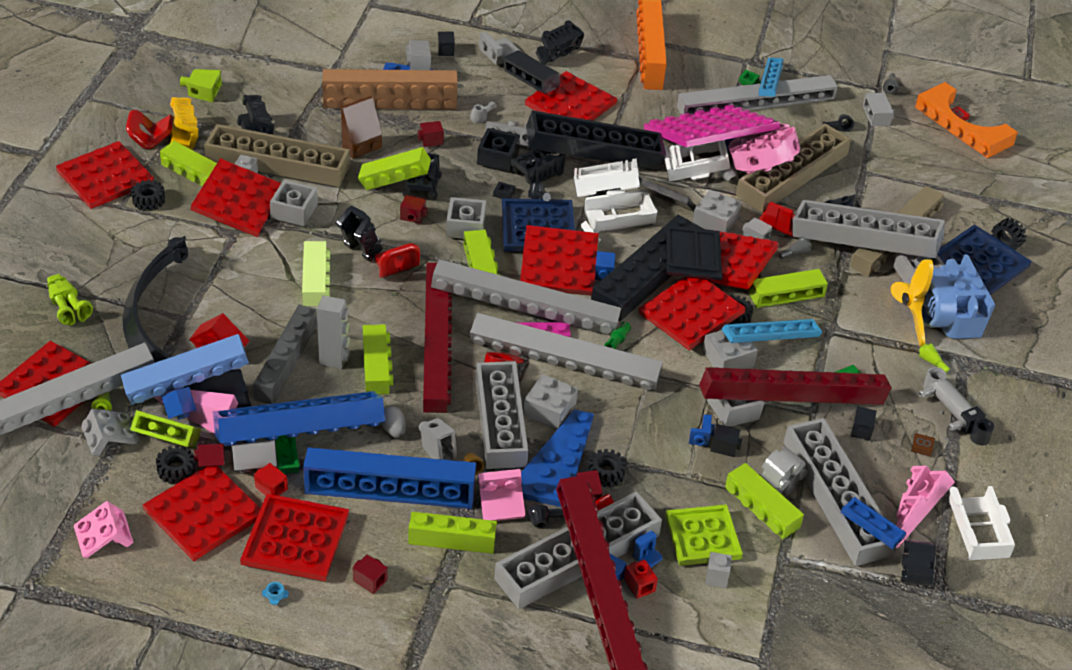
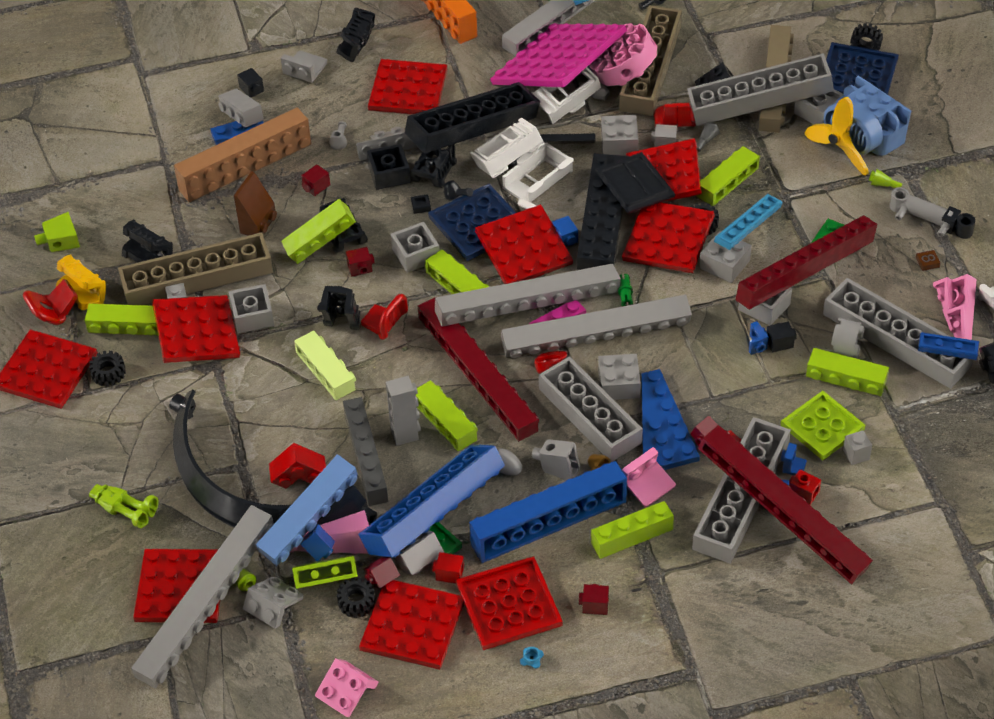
camera: 25 degrees left, 5 degrees up
black brick [503,50,560,94] -> none
black bar [528,505,564,528] -> none
black tyre [588,449,626,488] -> none
black brick [851,406,877,441] -> none

